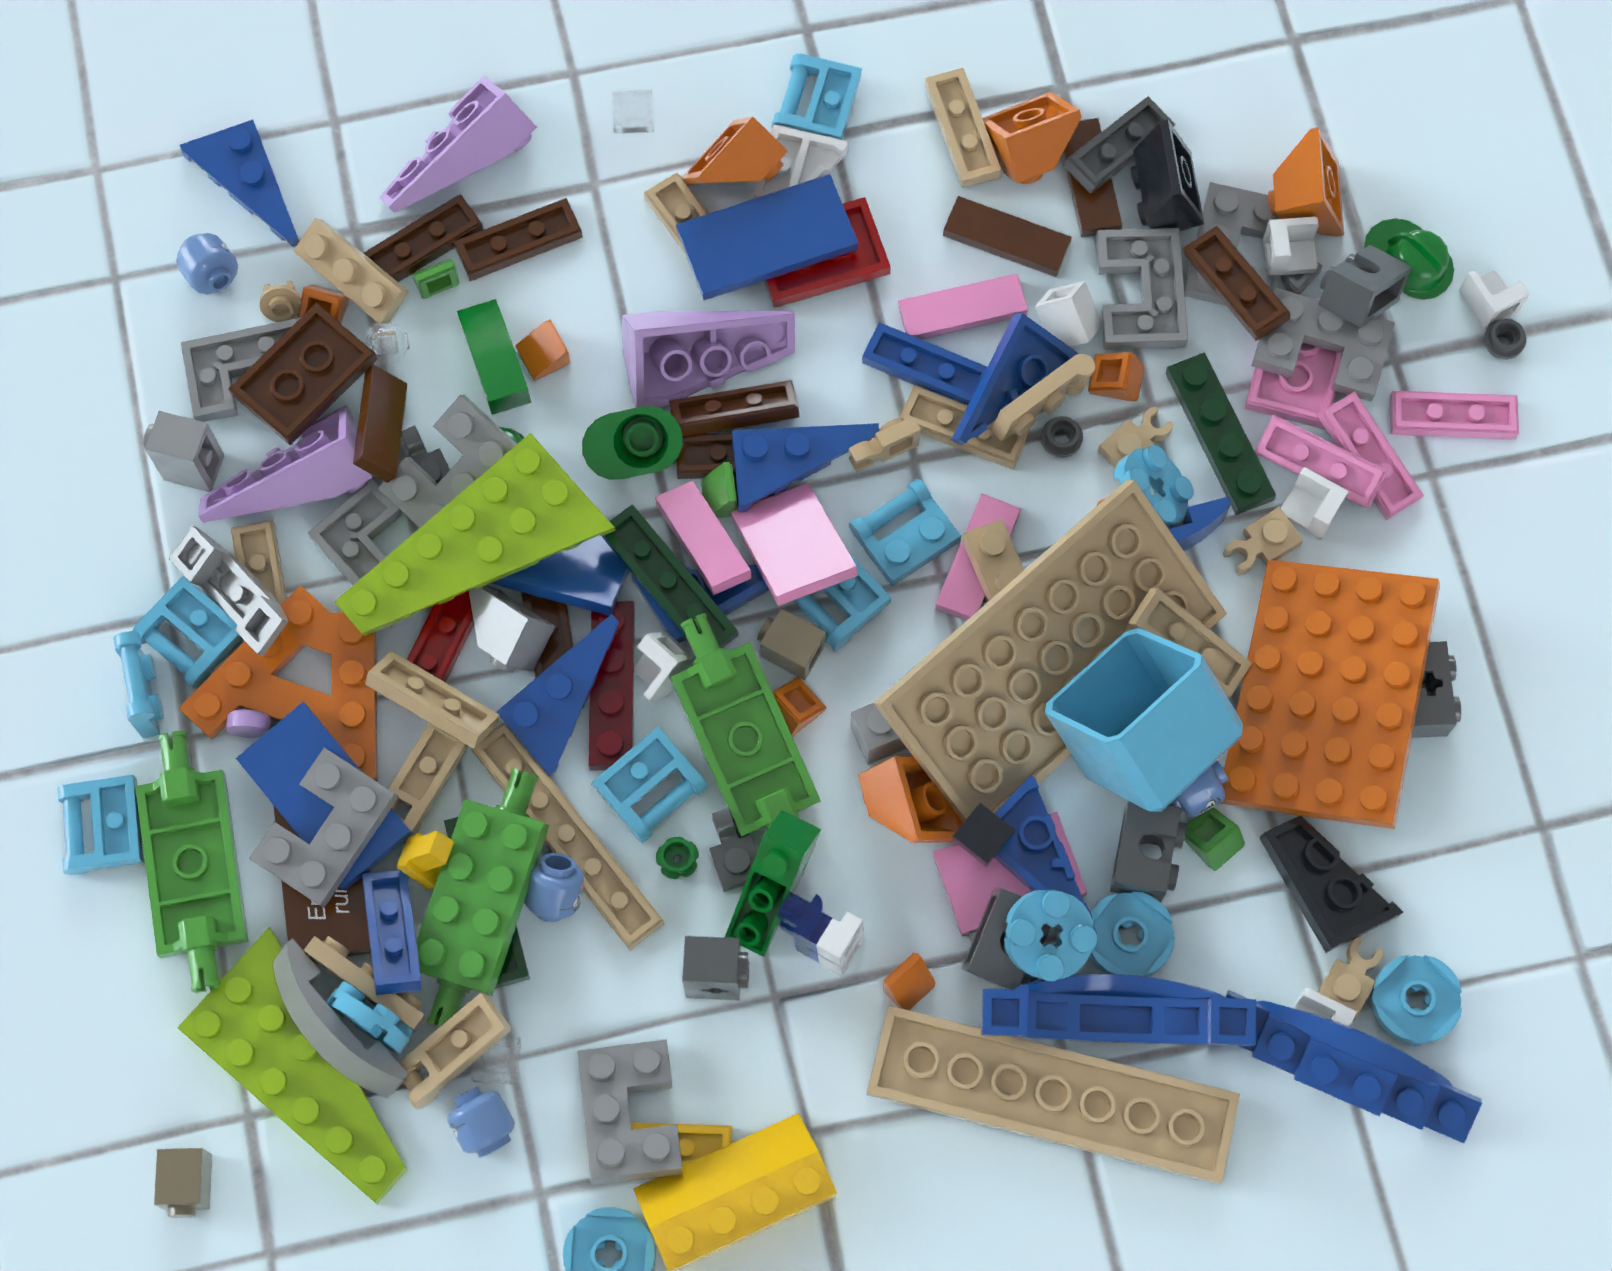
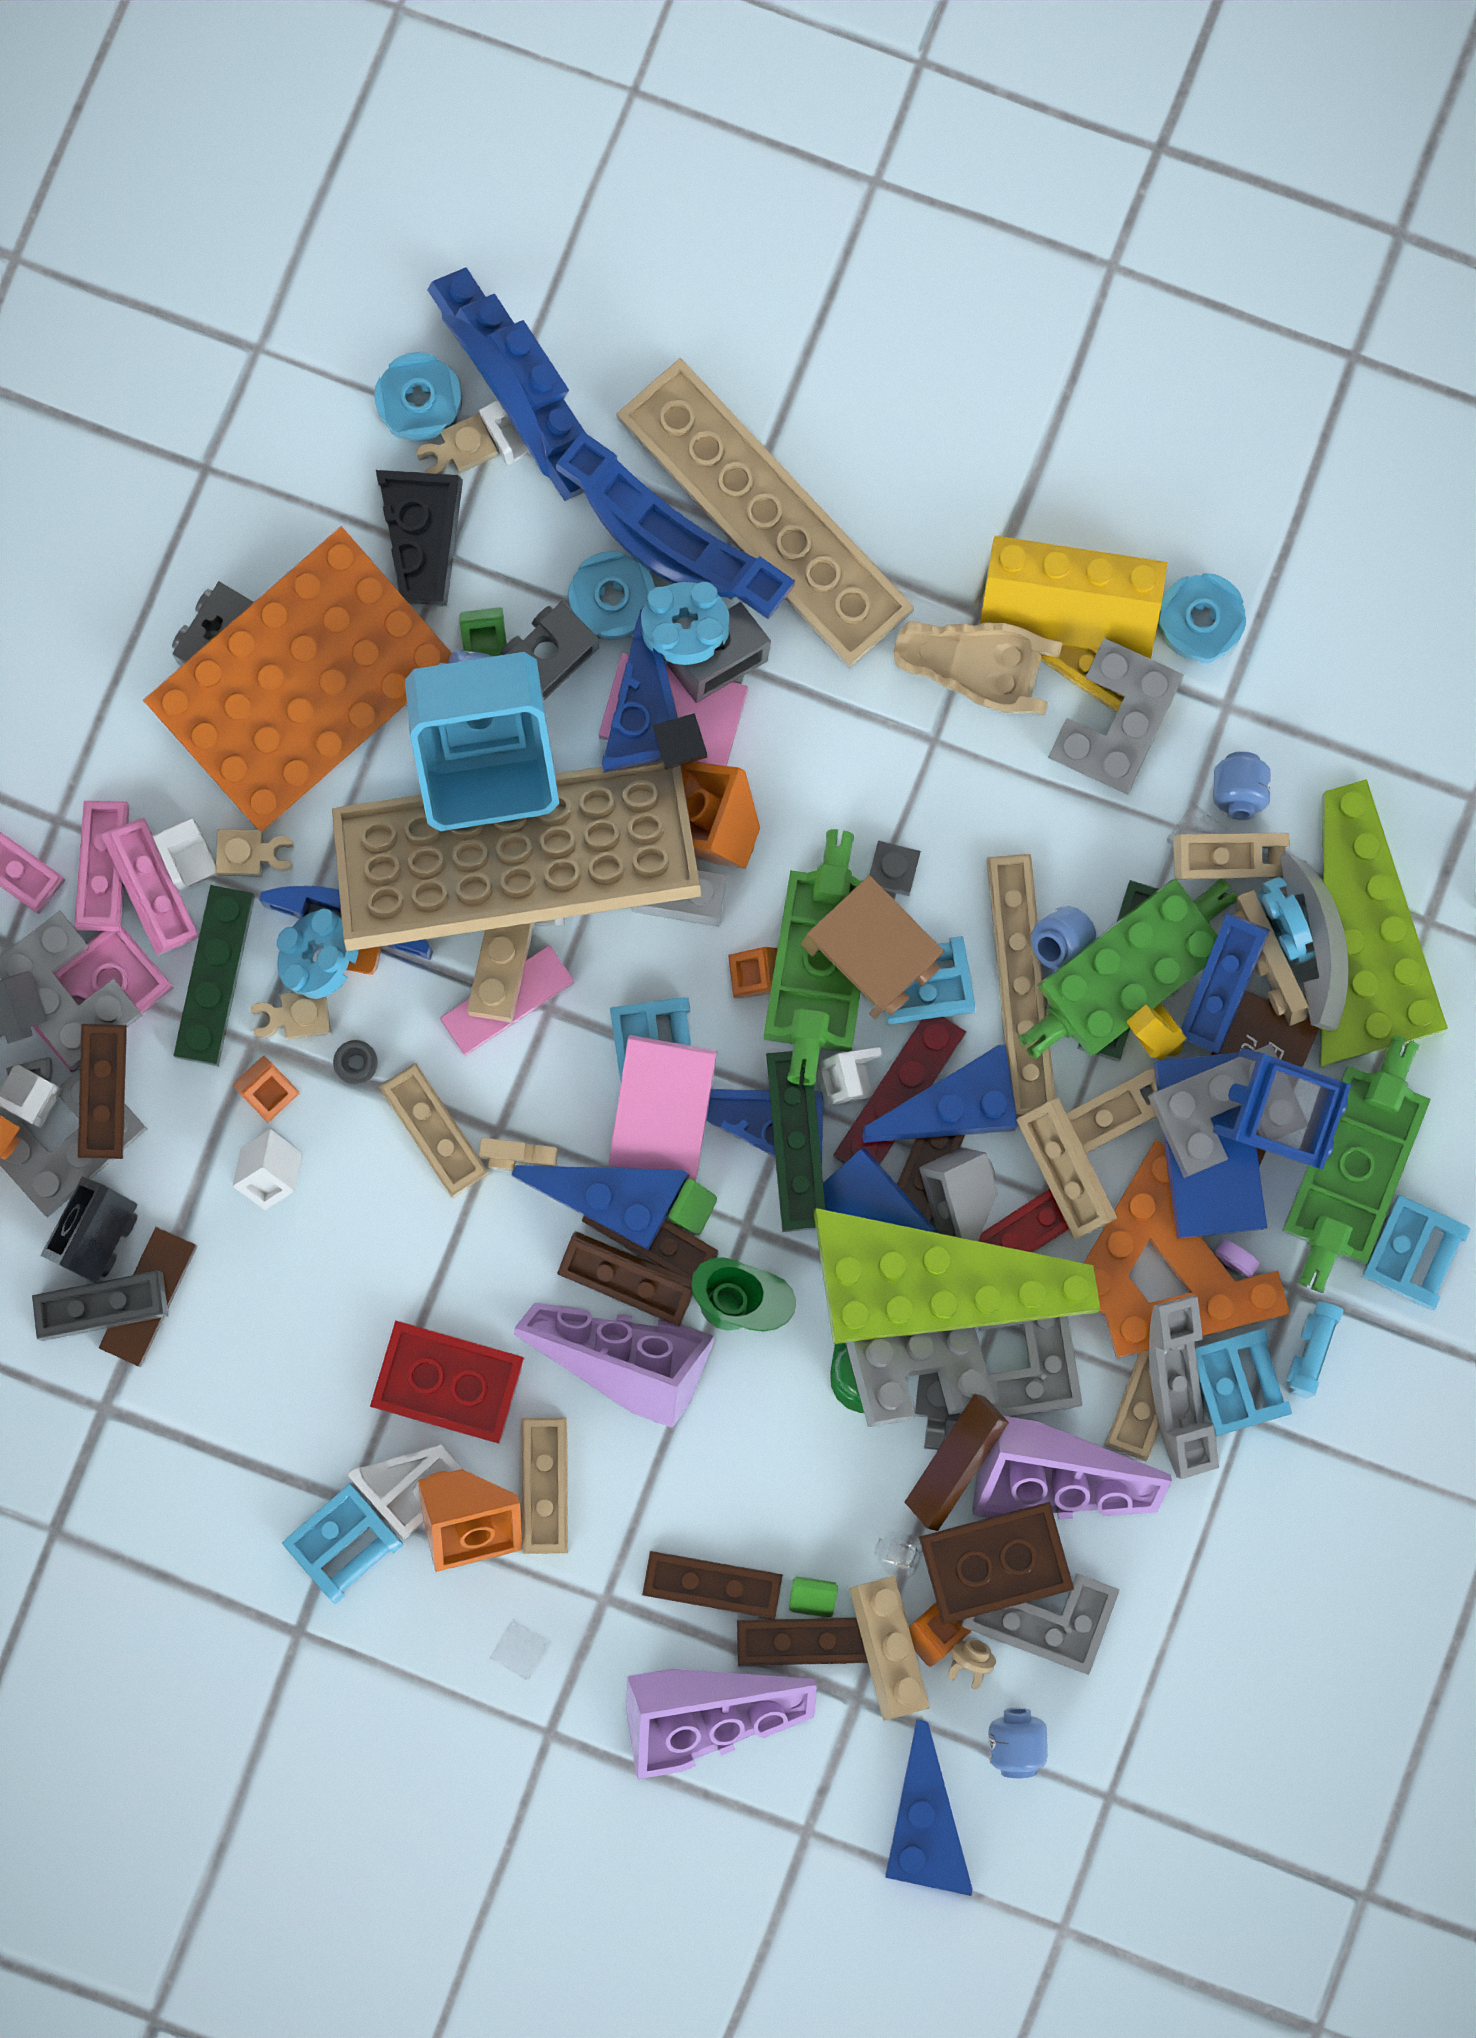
camera: 145 degrees left, 10 degrees up
light grey brick [143,411,225,492] -> none
green slope [457,299,531,415] -> none
orange slope [515,320,571,381] -> none
bright pink tile [655,481,751,595] -> none
green plate [656,837,699,879] -> none
blue tile [676,174,858,301] -> none
dark grey brick [682,936,749,1000] -> none
green slope [724,810,821,957] -> none
dark tan brick [757,608,826,680] -> none
hips [777,892,864,976] -> none
medium azure plate [848,478,961,586] -> none
blue plate [862,322,987,405] -> none
orange slope [883,952,936,1010] -> none
bright pink tile [898,274,1028,339] -> none
tan plate [925,67,1002,188] -> none
reddish brown tile [943,196,1072,277] -> none
blue wing [951,313,1079,445] -> none
orange slope [982,92,1082,184] -> none
tan plate [991,354,1095,442] -> none
light grey plate [1096,228,1188,349] -> none
tan plate [1127,588,1252,698] -> none
none -> medium nougat panel [801,875,944,1020]
none -> tan animal [894,621,1063,715]
none -> blue window [1213,1048,1351,1170]

